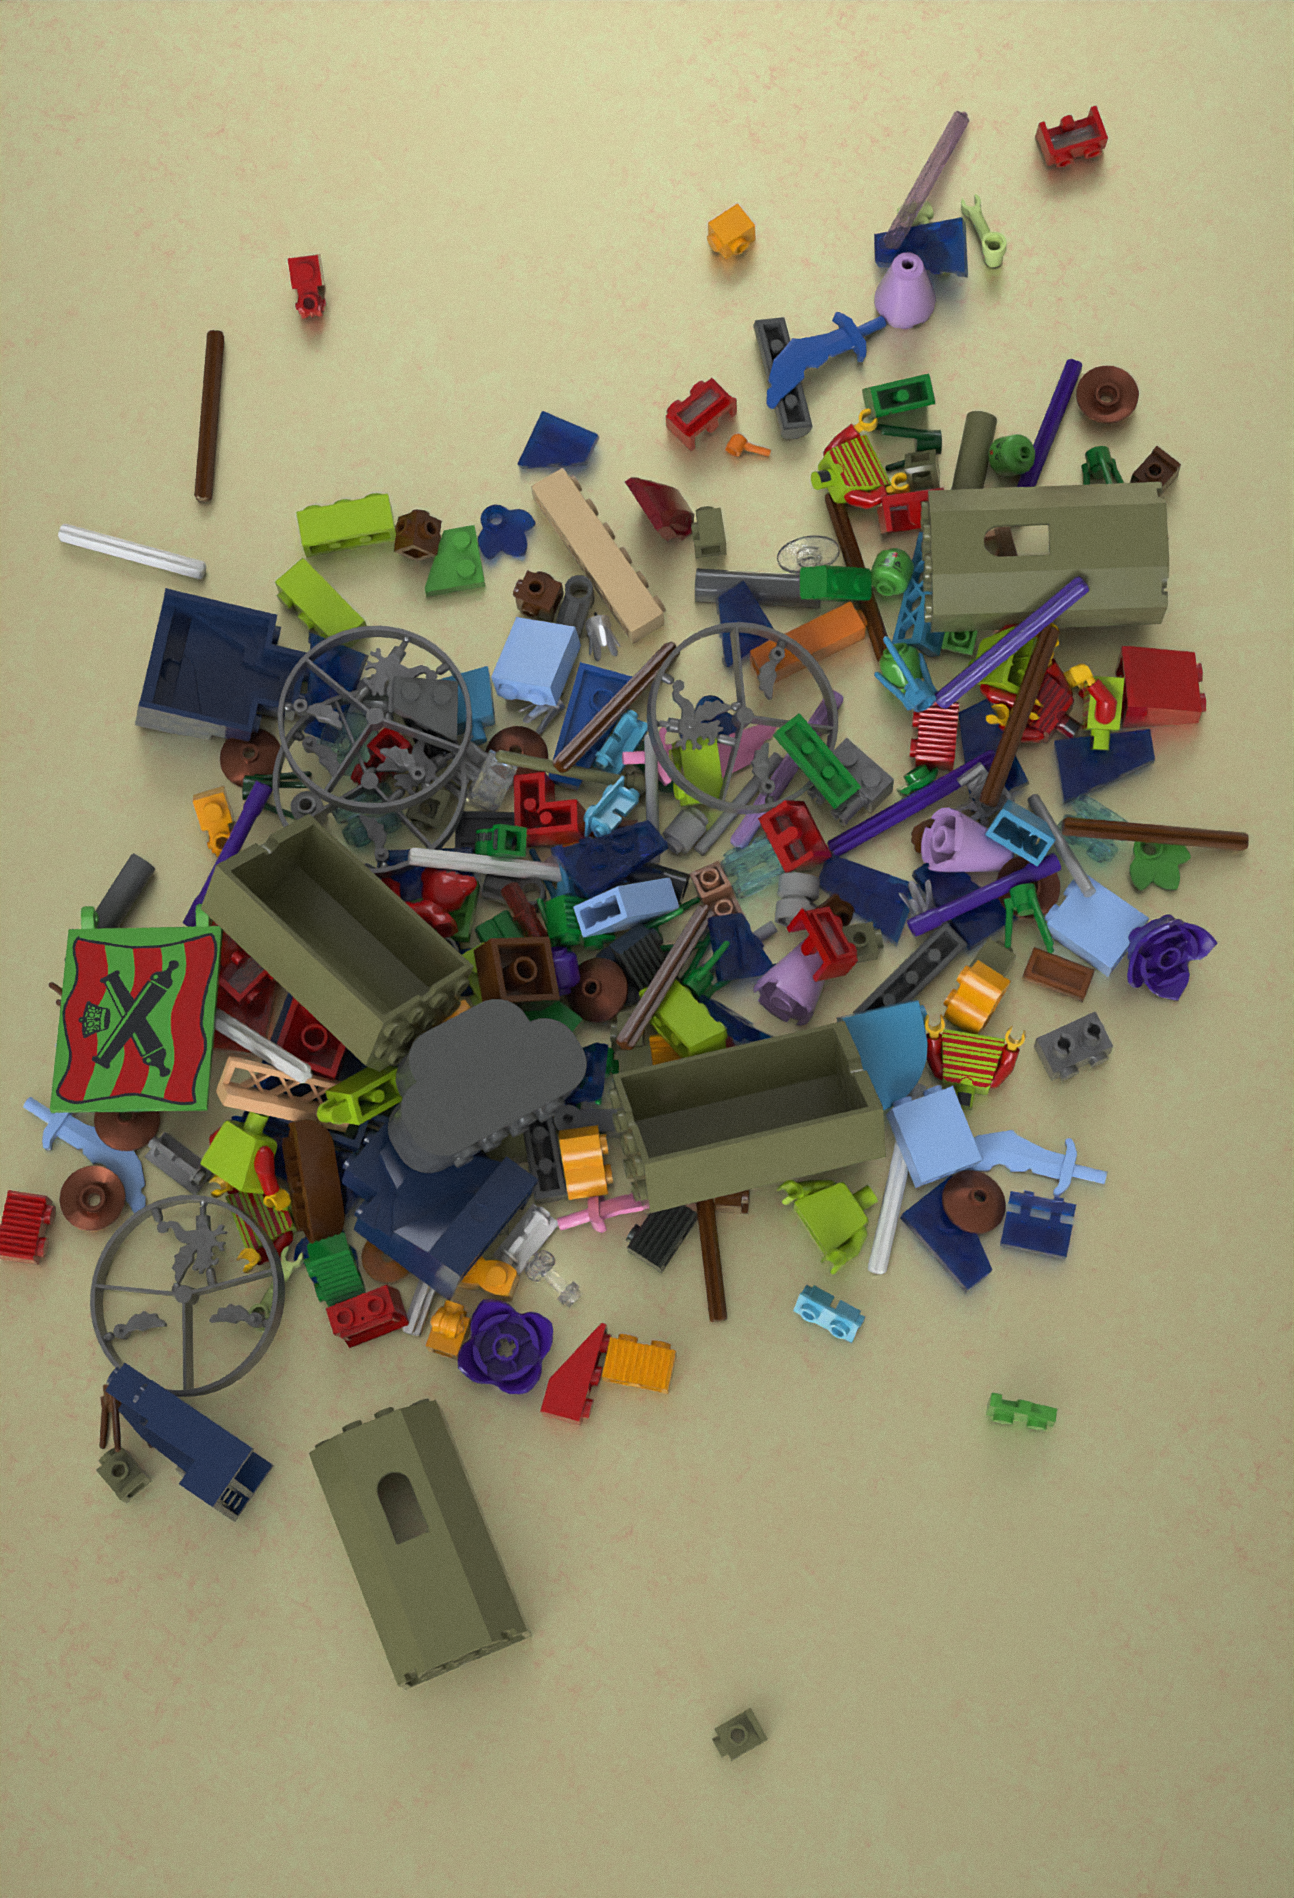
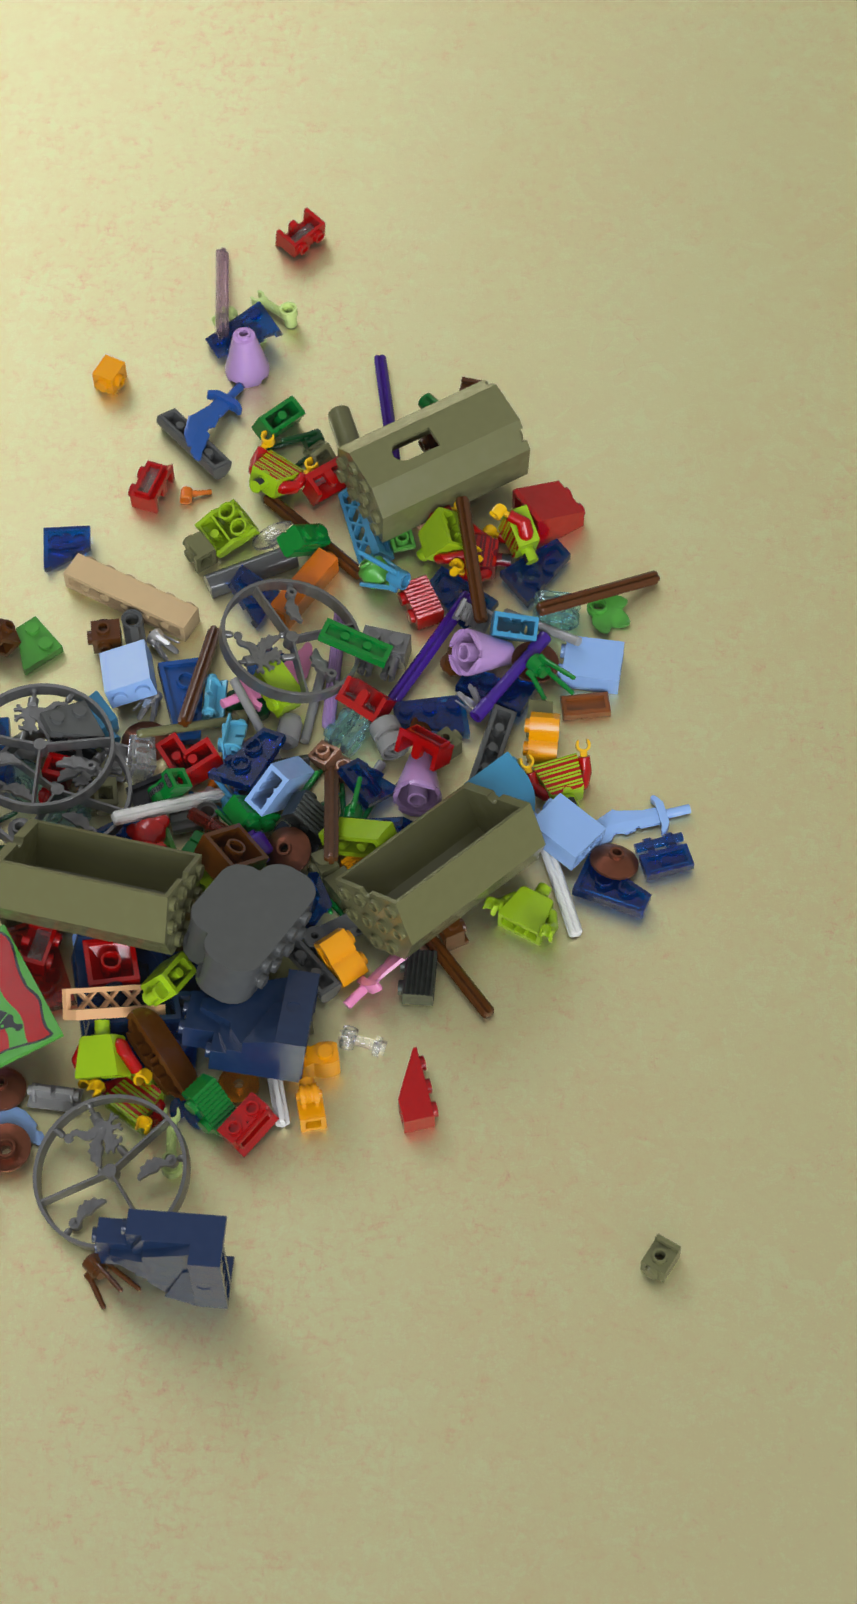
camera: 35 degrees left, 15 degrees down
olive brick [96,1448,152,1503] -> none
white axle [215,1008,313,1083] -> none
olive panel [309,1398,532,1690] -> none
dark purple brick [458,1299,553,1394] -> none
clear blue plate [478,504,536,560] -> none
white hinge [493,1203,558,1275] -> none
light orange brick [602,1334,677,1394] -> none
dark red slope [625,477,695,542] -> none
medium azure hinge [793,1285,865,1343] -> none
bright green head [871,548,914,596] -> none
green animal [896,764,939,795] -> none
dark purple axle [935,576,1090,709] -> none
bright green wing [986,1393,1057,1430] -> none
bright green head [989,434,1035,477] -> none
flat silver brick [1034,1012,1113,1081] -> none
copper dish [1076,365,1139,424] -> none
dark purple brick [1127,914,1218,1001] -> none
none -> lime slope [195,499,260,559]

